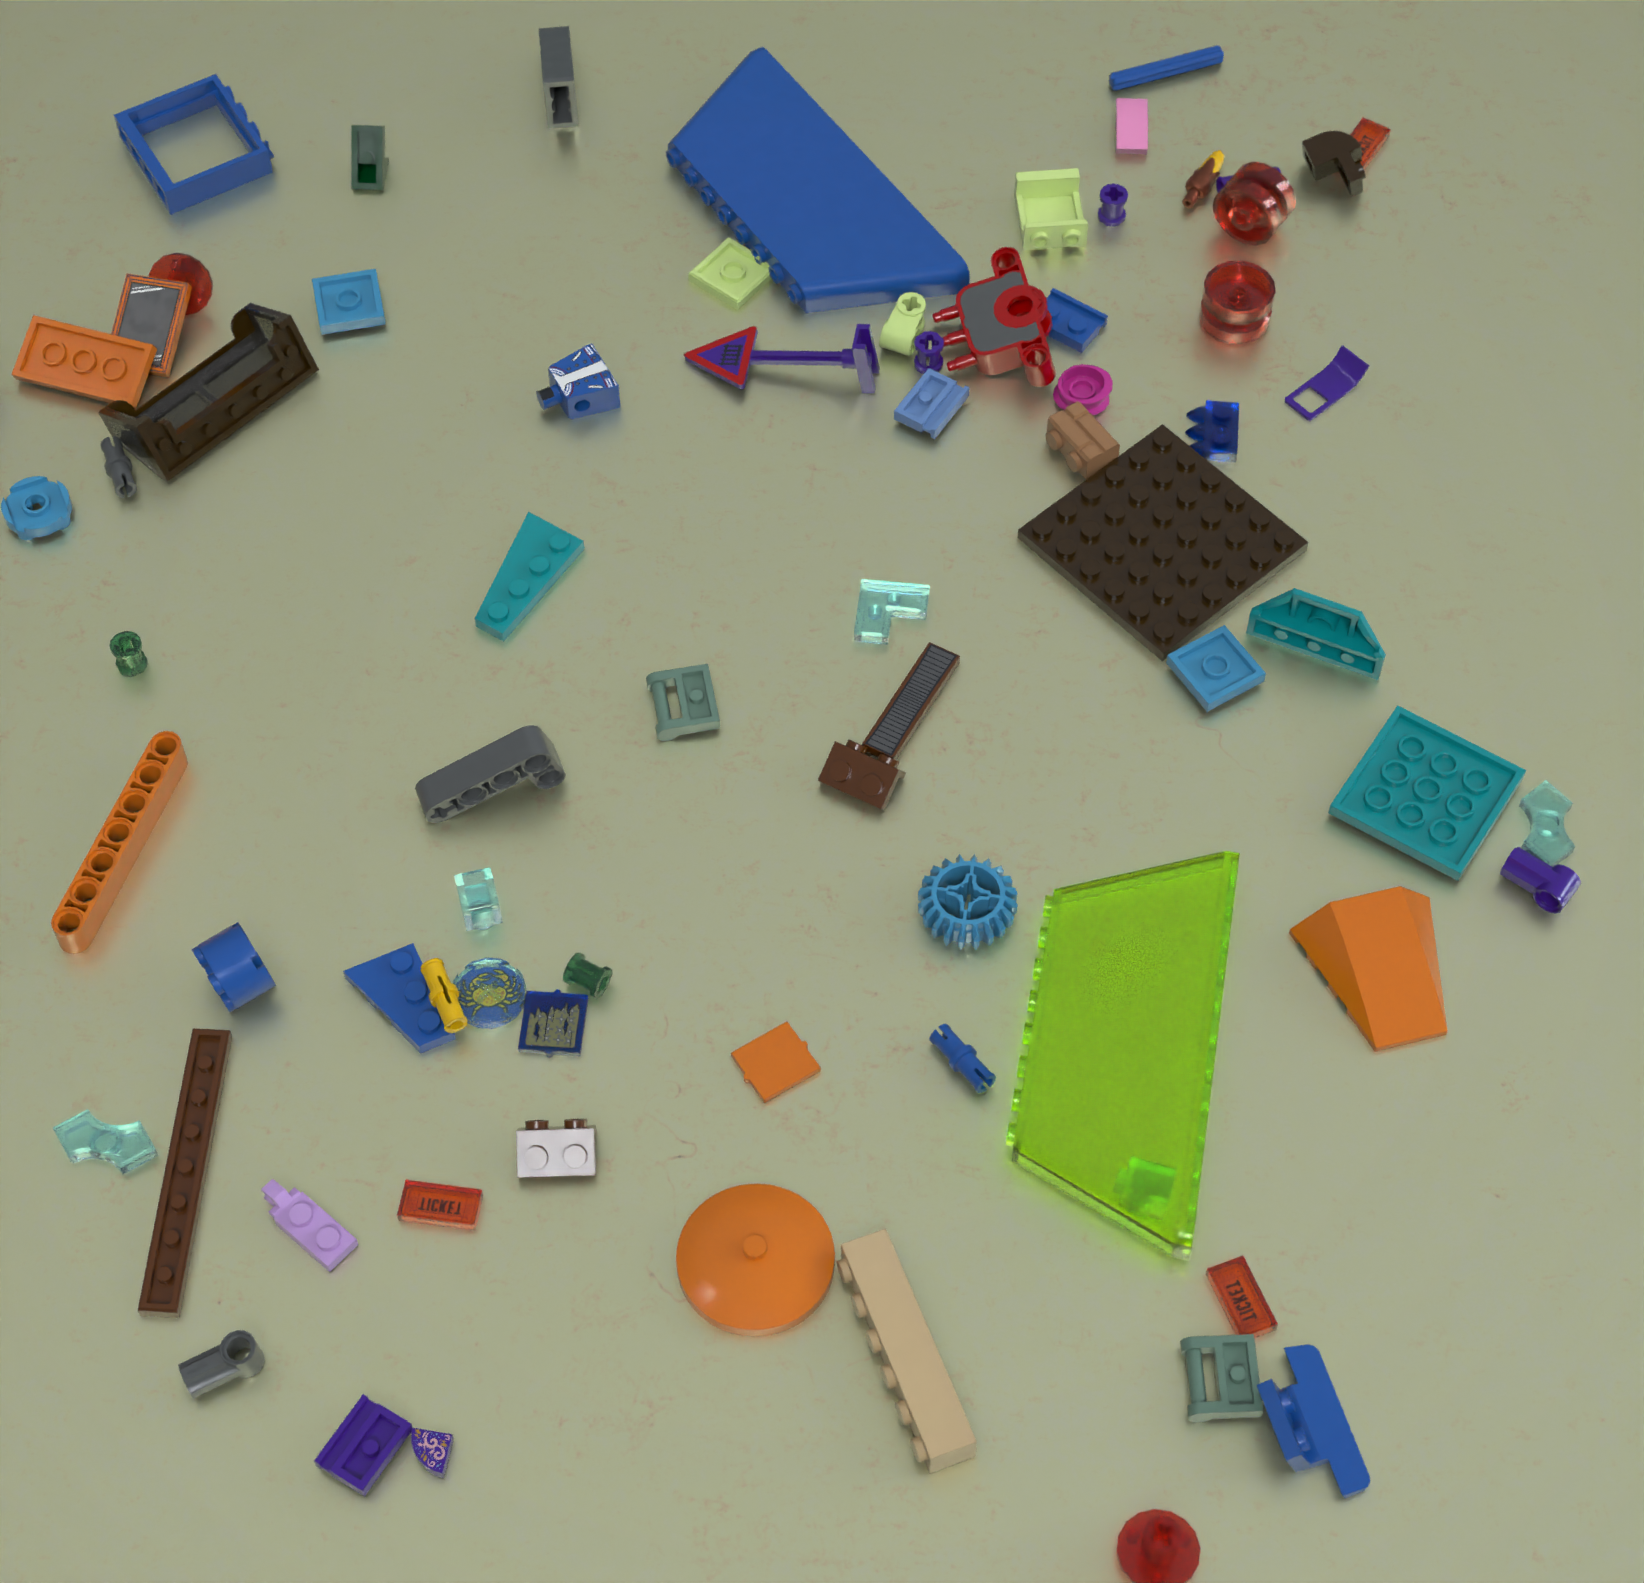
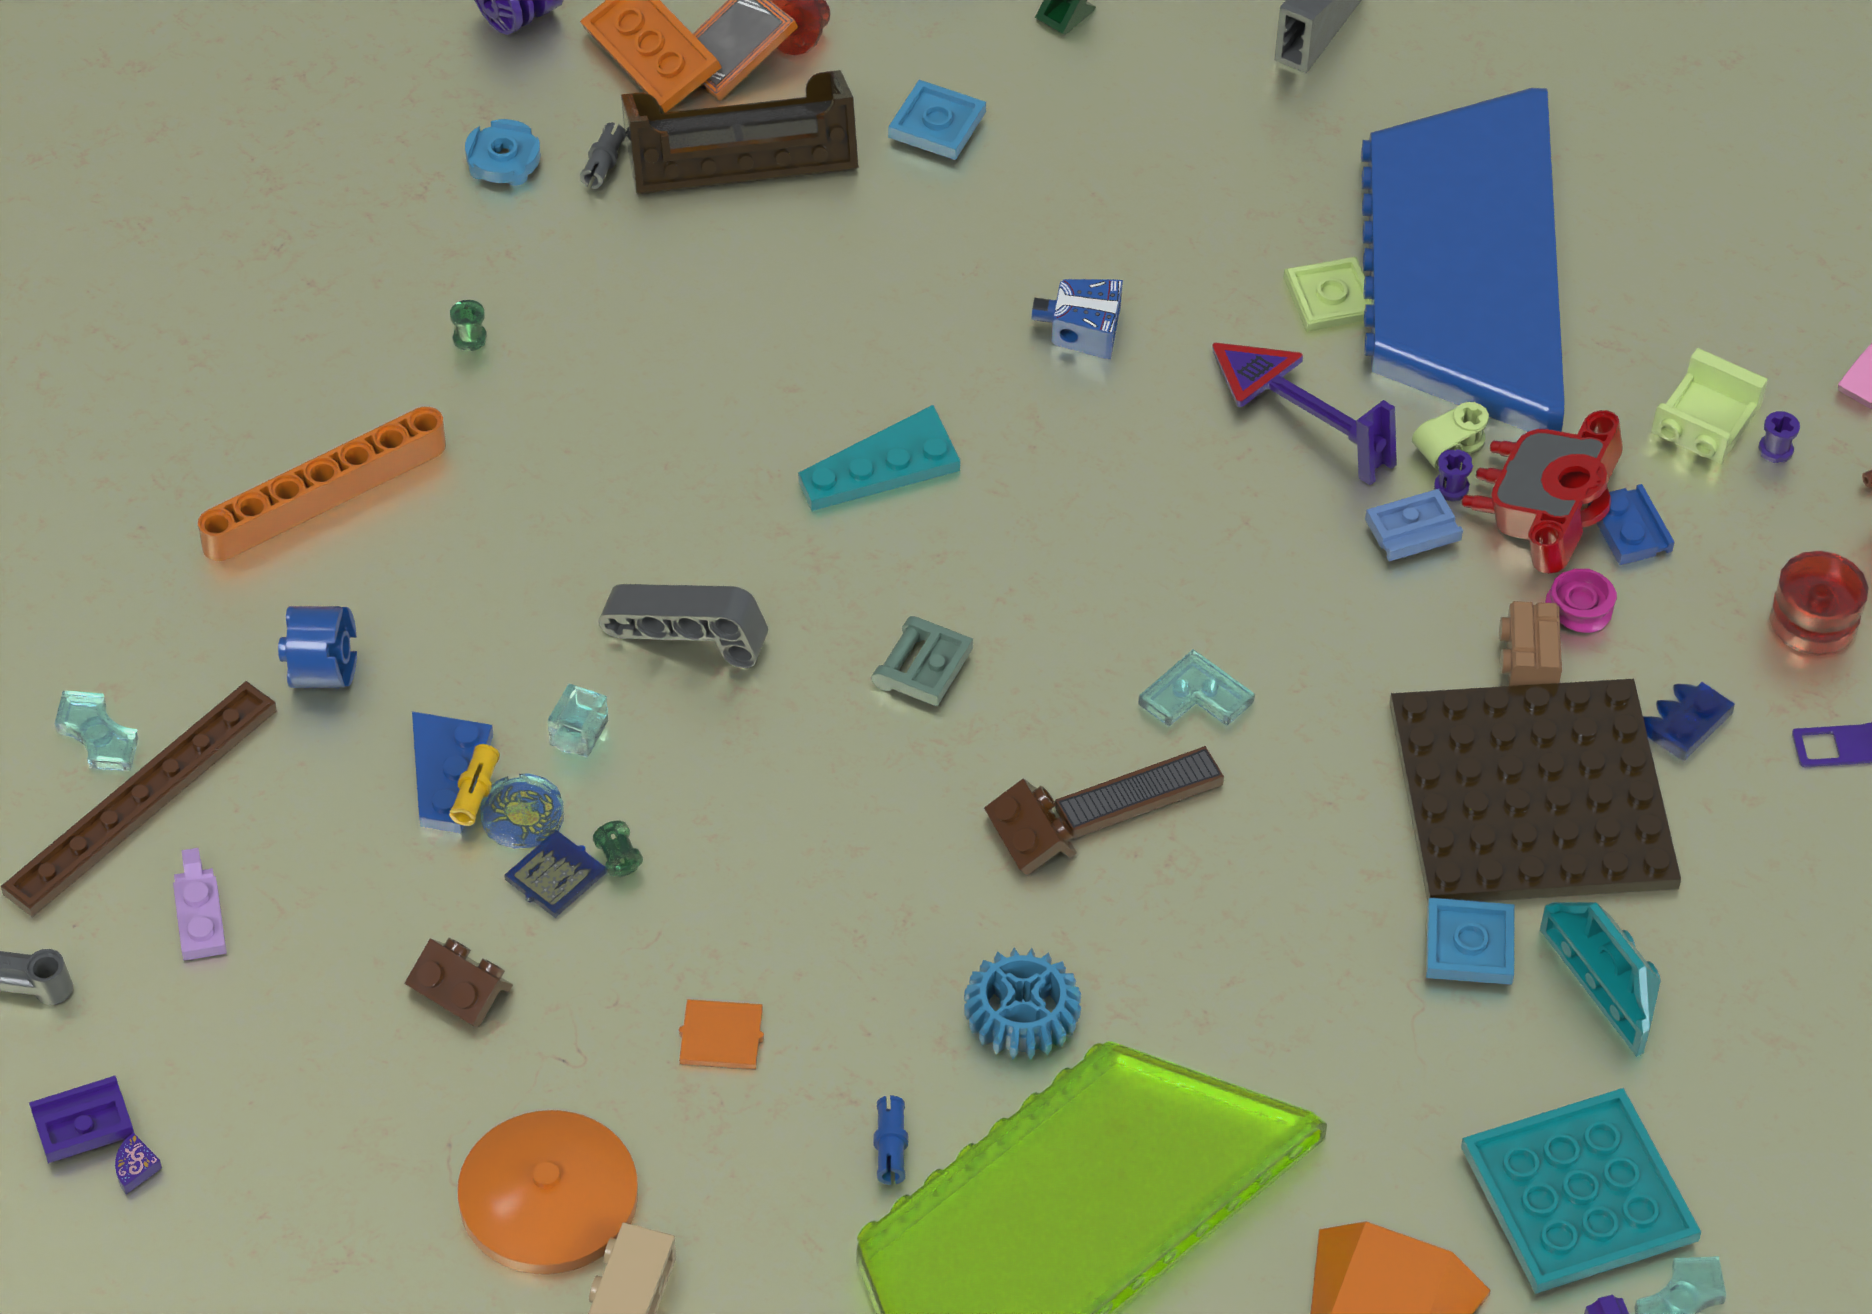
camera: 35 degrees right, 5 degrees down
clear red tile [397,1180,483,1231] -> none

